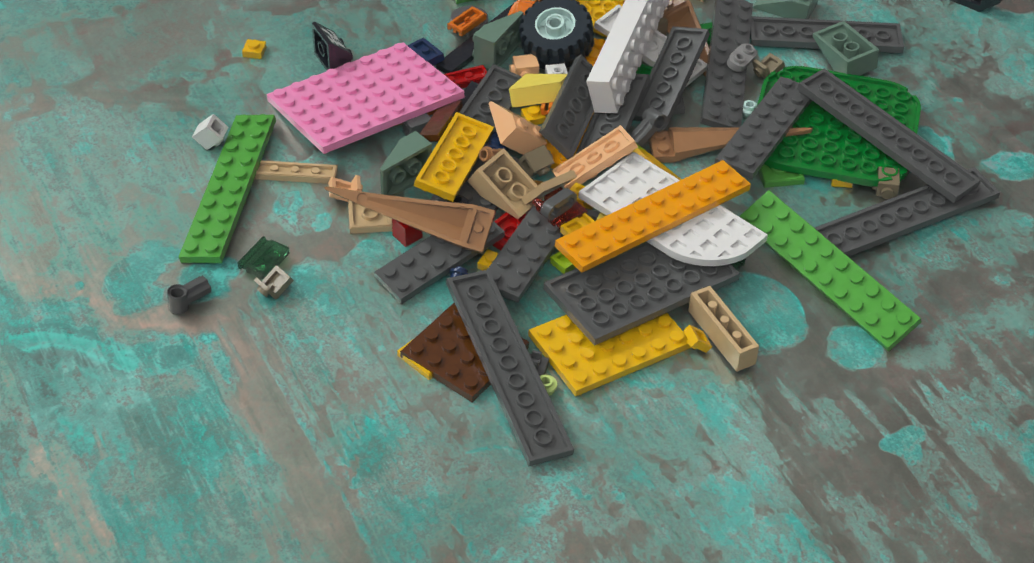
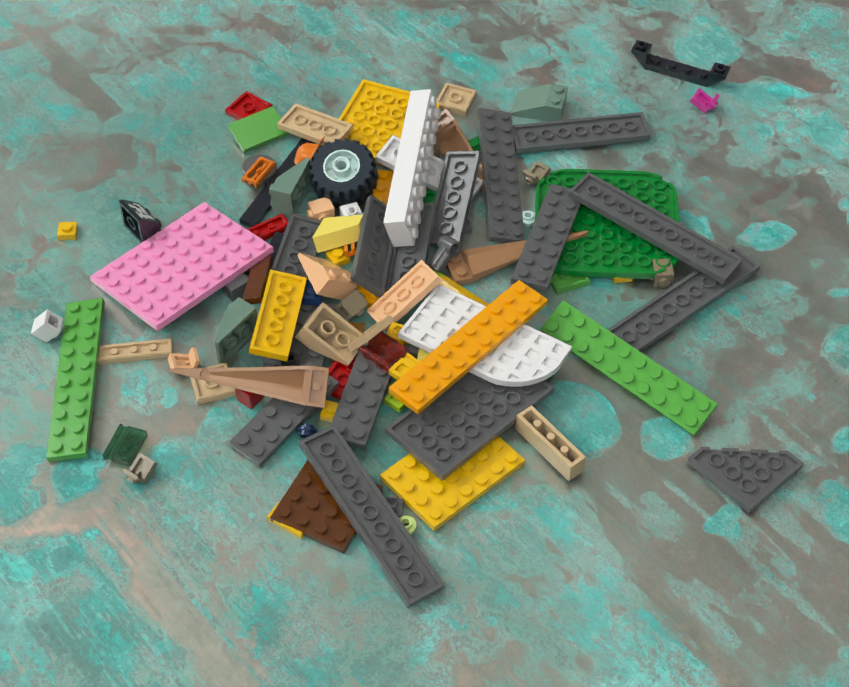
camera: 10 degrees left, 5 degrees up
dark grey piece [167,275,211,314] -> none
dark blue plate [407,37,445,66] -> none
medium nougat pin [479,146,502,163] -> none
dark grey beam [540,188,577,220] -> none
yellow plate [683,325,712,353] -> none
light grey plate [727,44,757,72] -> none
sand green slope [813,21,879,75] -> none
none -> dark grey plate [687,447,804,513]
none -> dark pink bracket [690,88,720,114]

